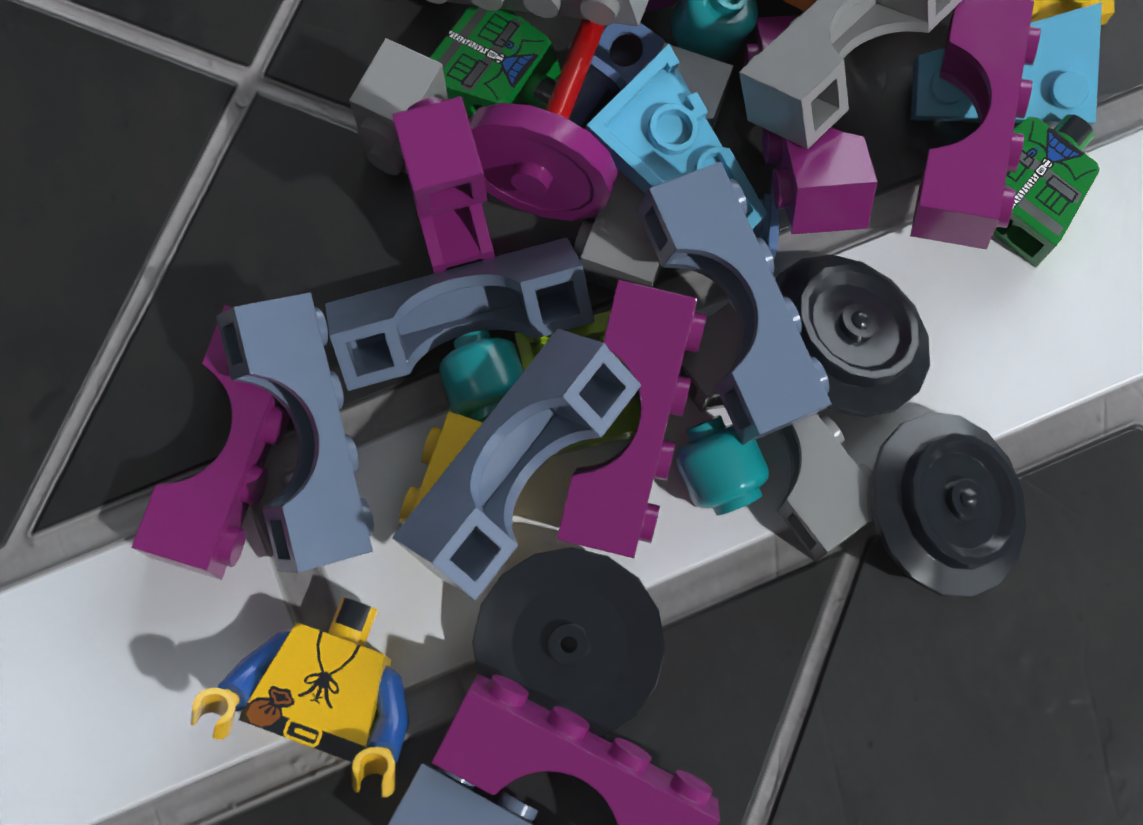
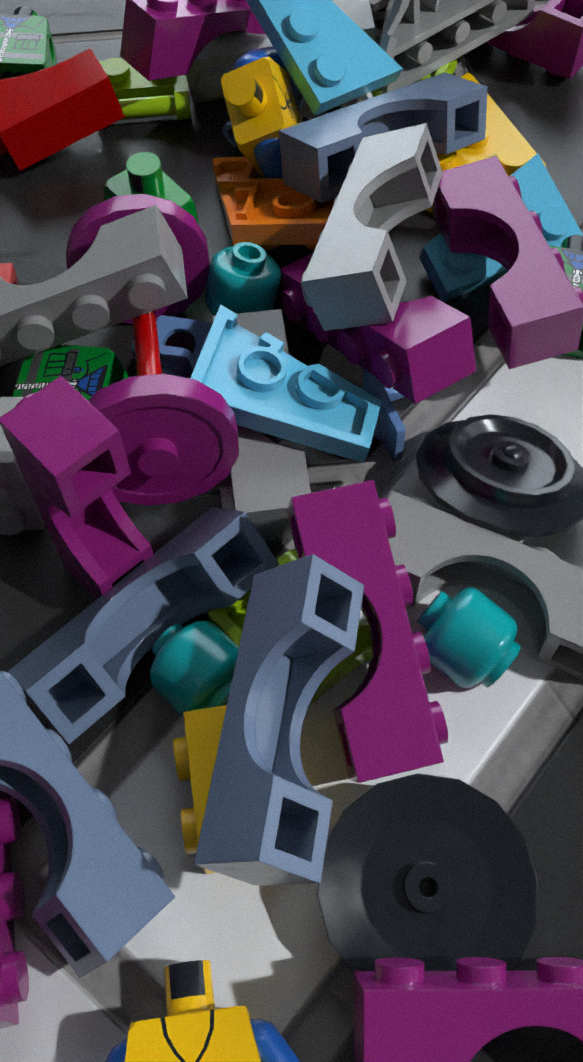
camera: 25 degrees left, 15 degrees down
sand blue arch [637,161,832,445] -> none

